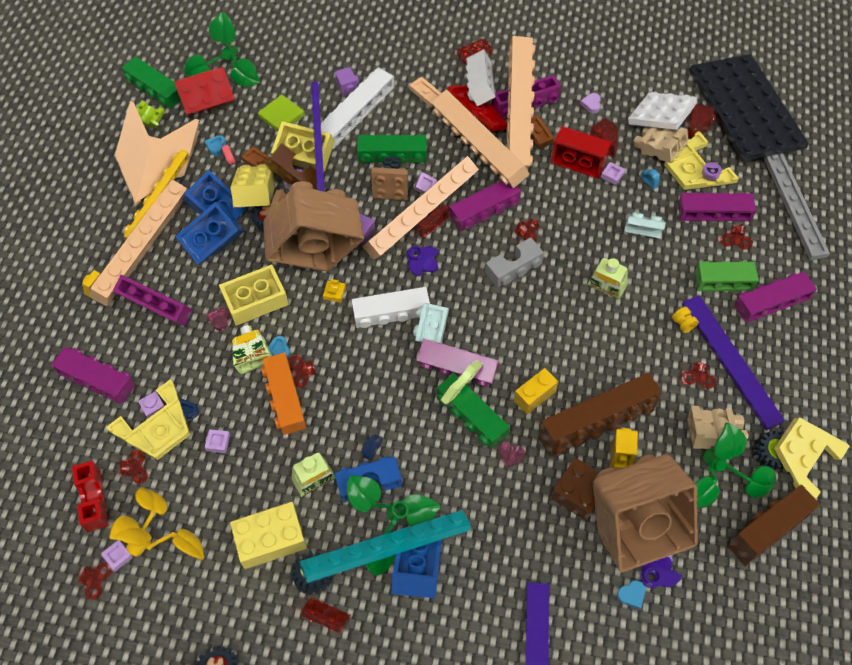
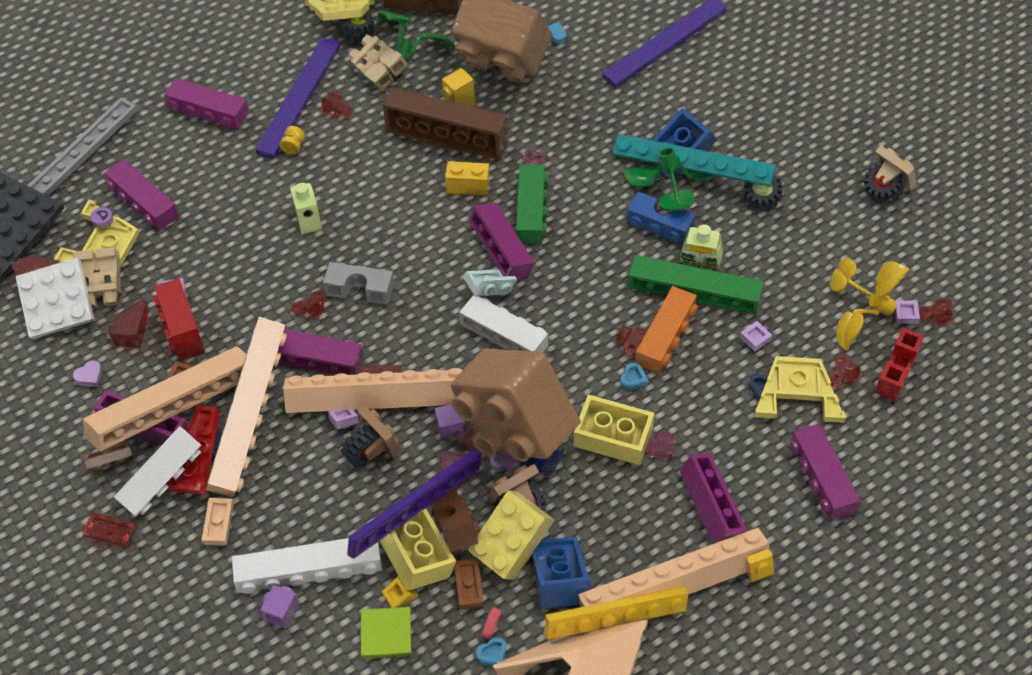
camera: 135 degrees left, 5 degrees down
lavender plate [138,391,164,418] -> none
blue slope [175,202,245,265] -> none
light yellow brick [230,502,307,569] -> none
torso [232,325,273,374] -> none
clear red plate [301,597,351,634] -> none
green brick [357,135,427,163] -> none
dark blue tile [363,434,382,461] -> none
dark purple plate [406,246,439,276] -> none
yellowish green tile [441,360,483,404] -> none
reddish brown brick [551,458,600,521] -> none
light aqua bracket [625,212,666,238] -> none
dark azure tile [641,169,660,190] -> none
bright green brick [695,261,759,291] -> none
clear red piece [720,225,753,250] -> none
none -> green brick [628,255,764,315]

